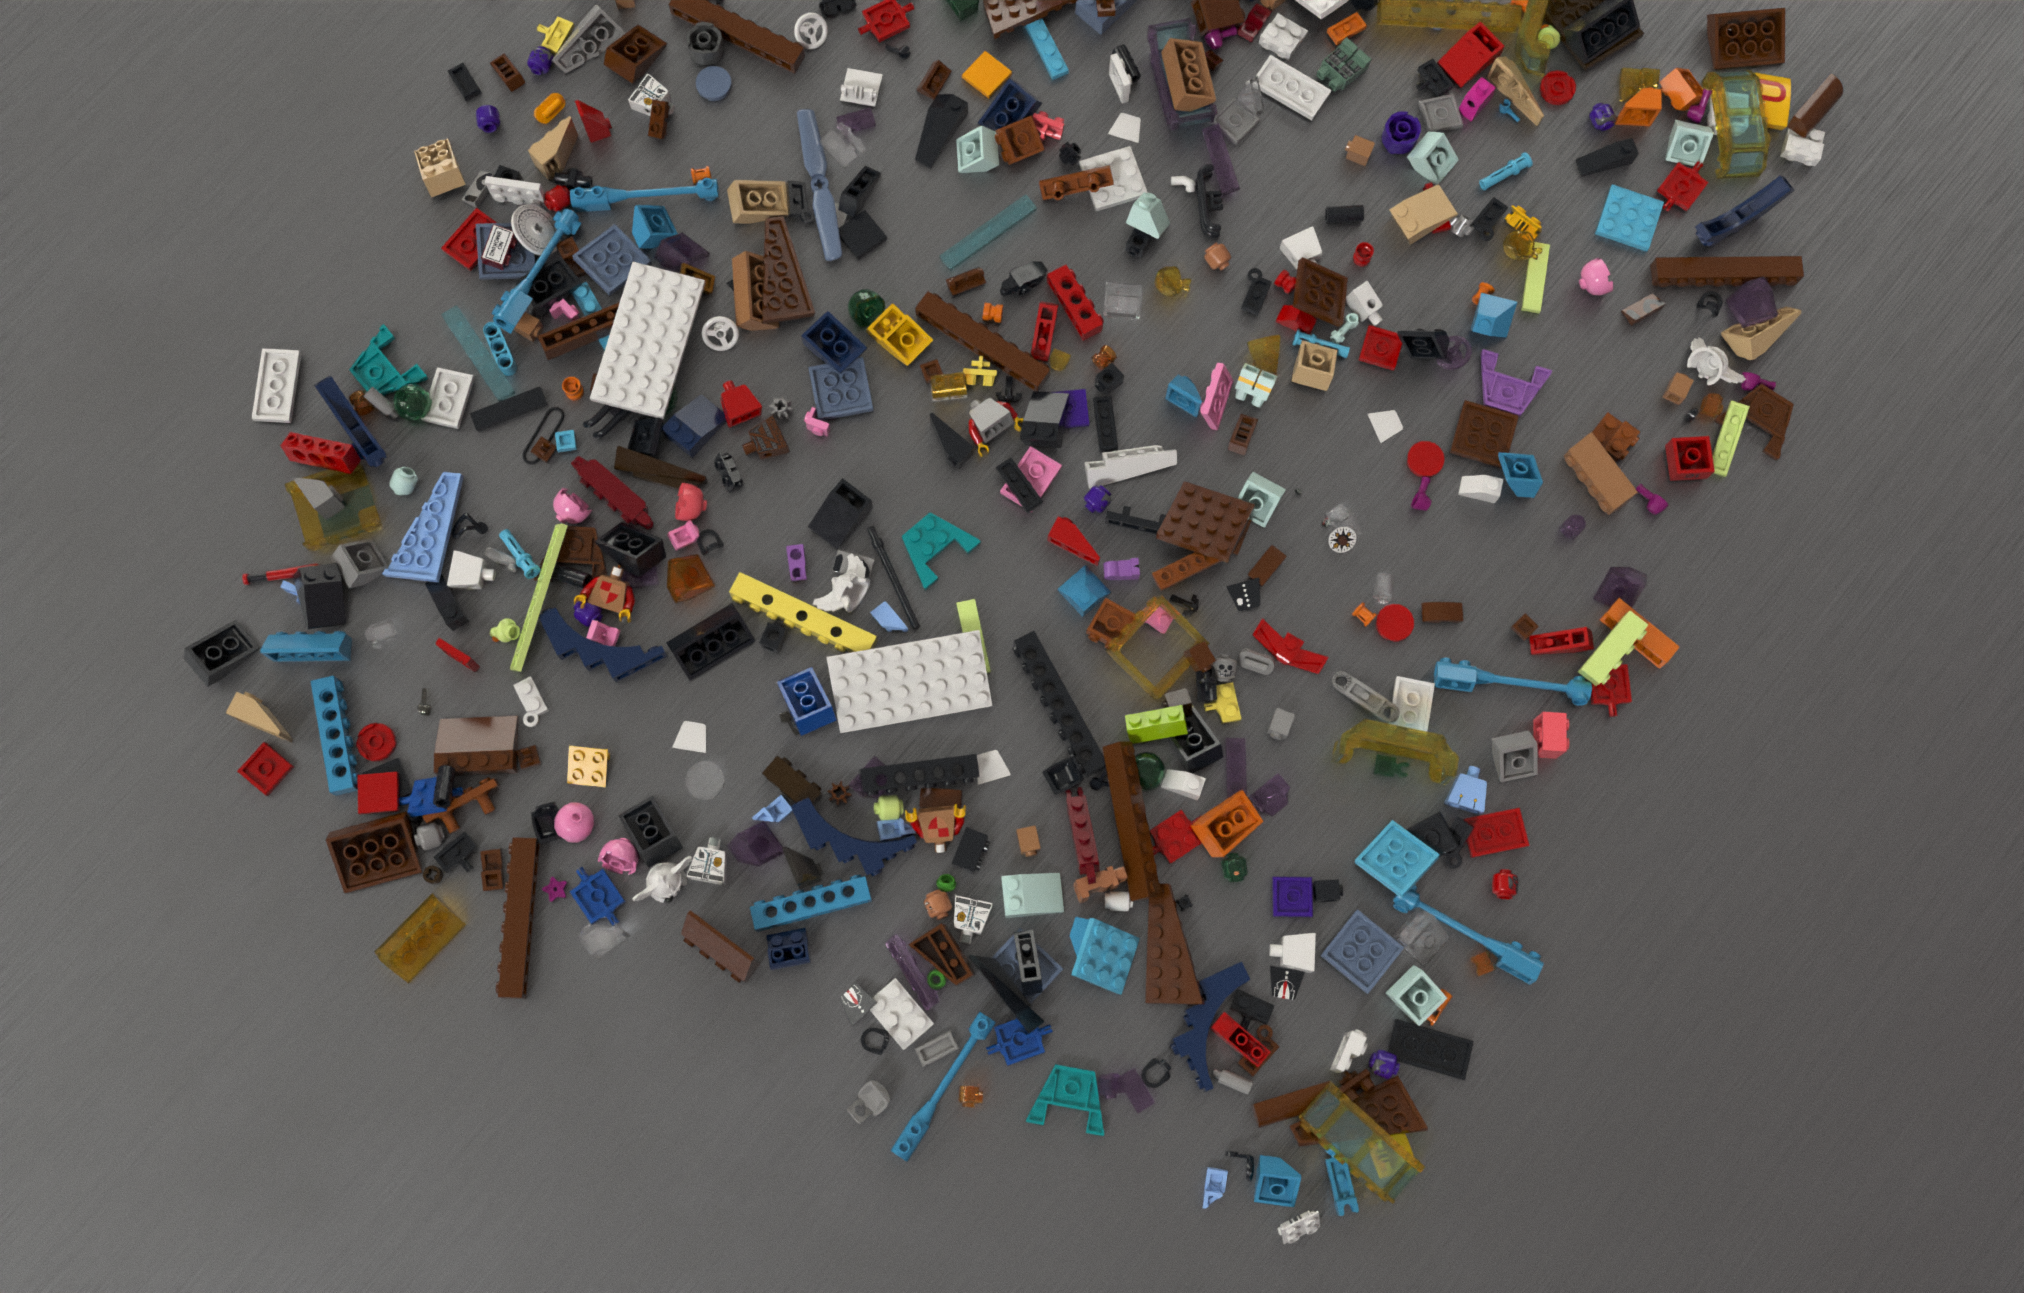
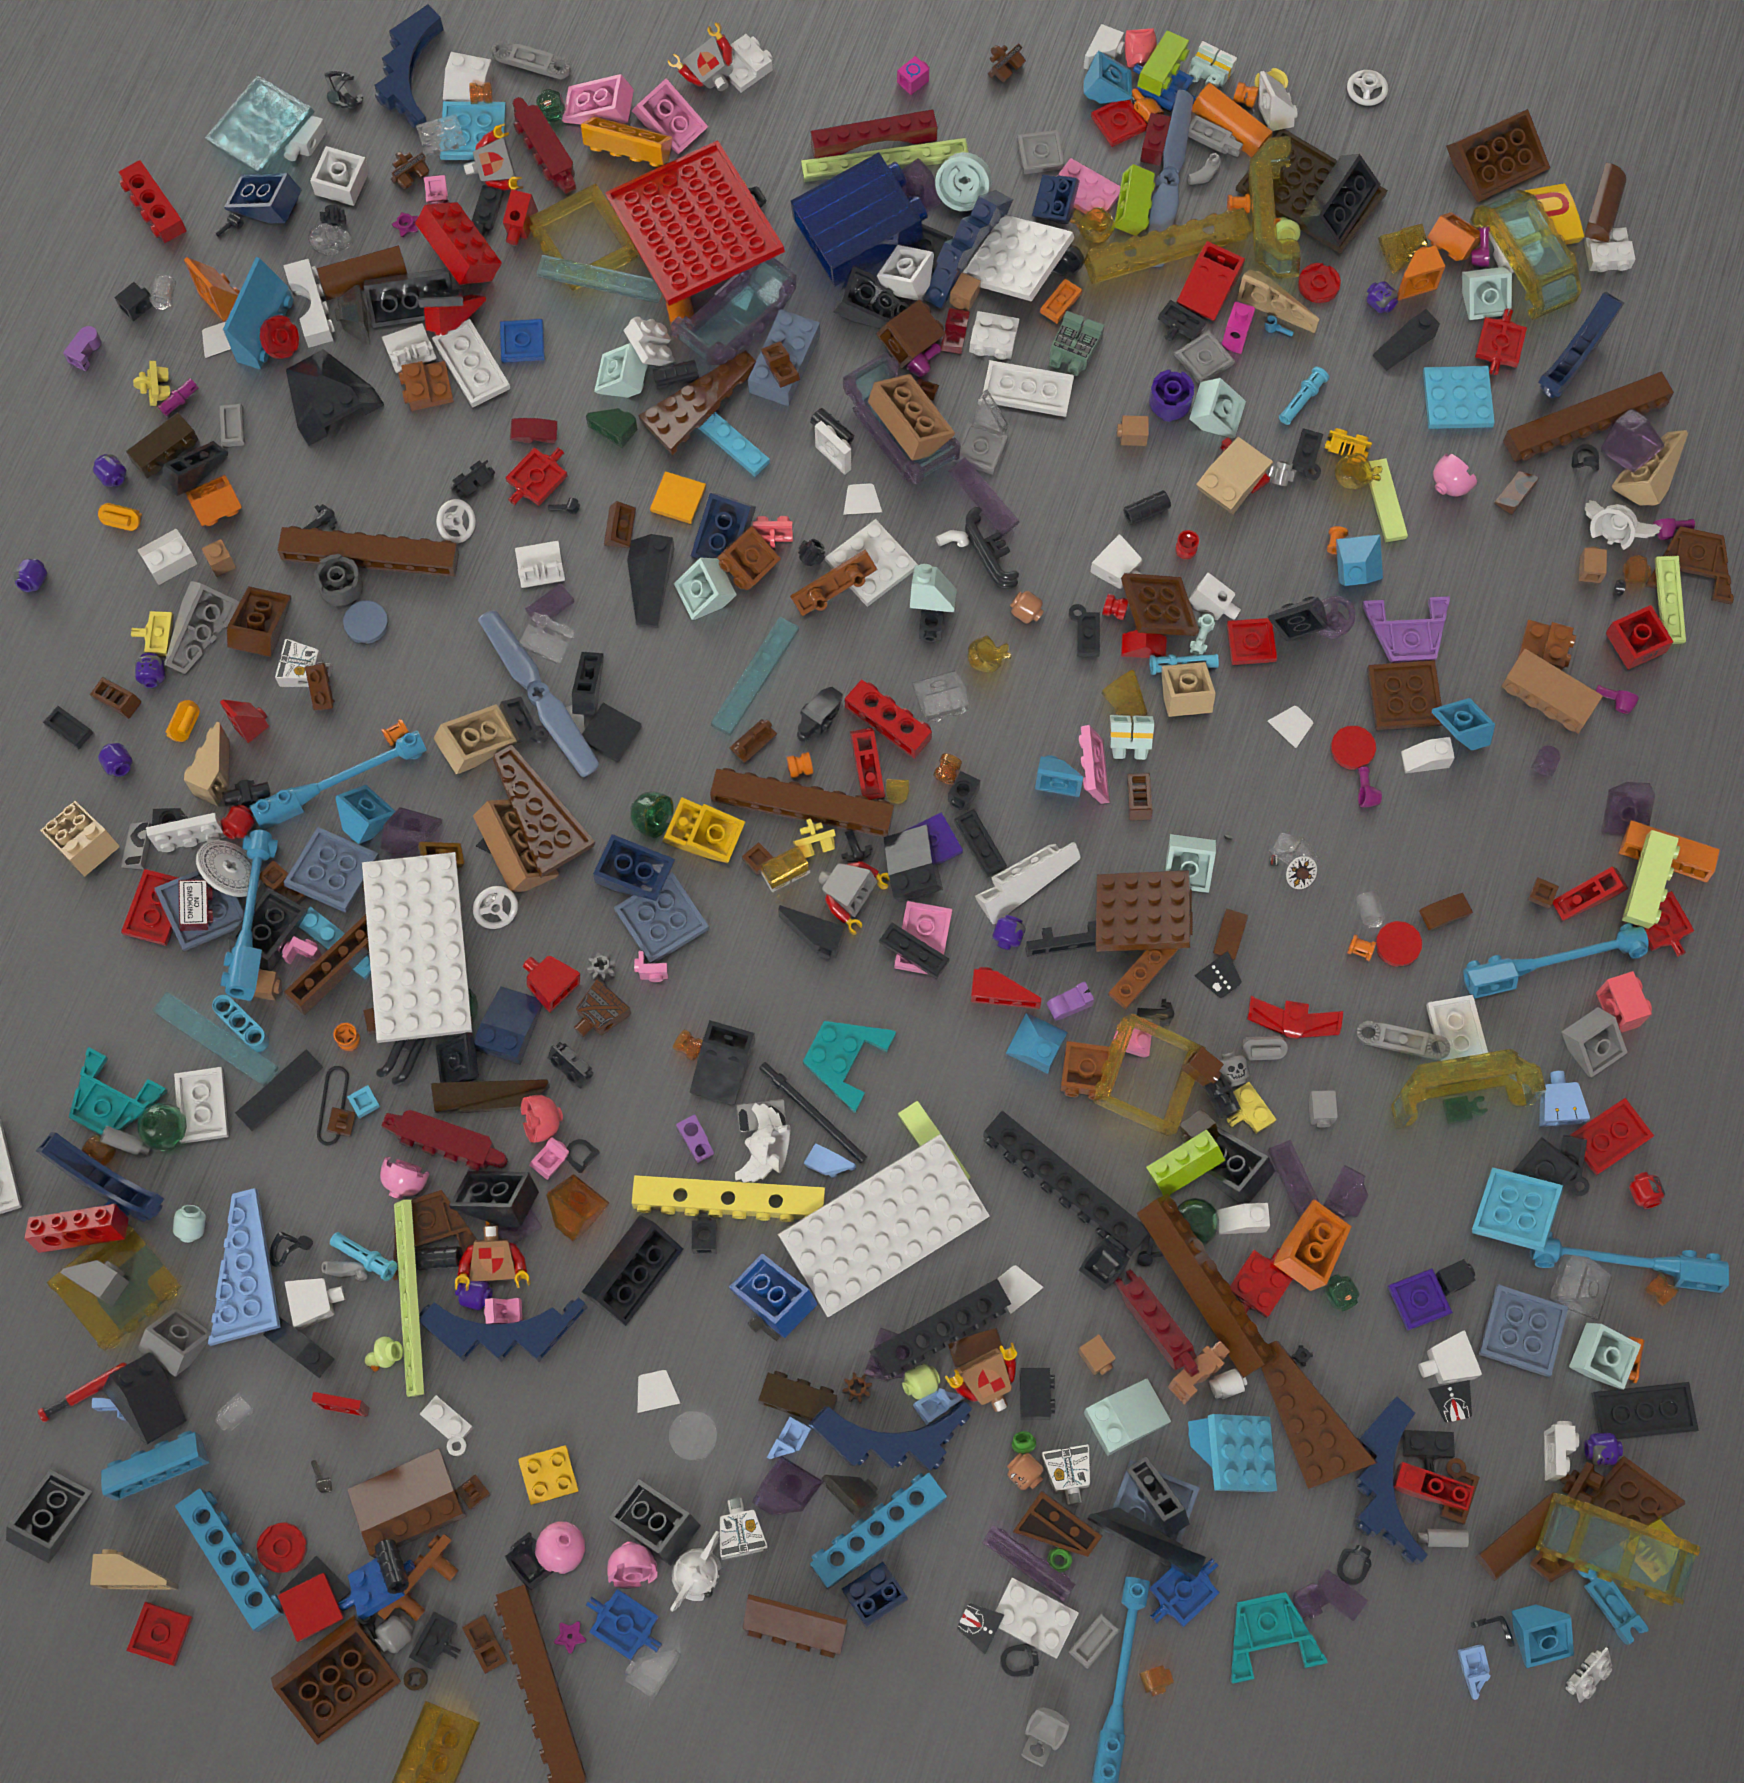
camera: 20 degrees left, 5 degrees down
none -> clear orange wheel [673,1029,703,1061]

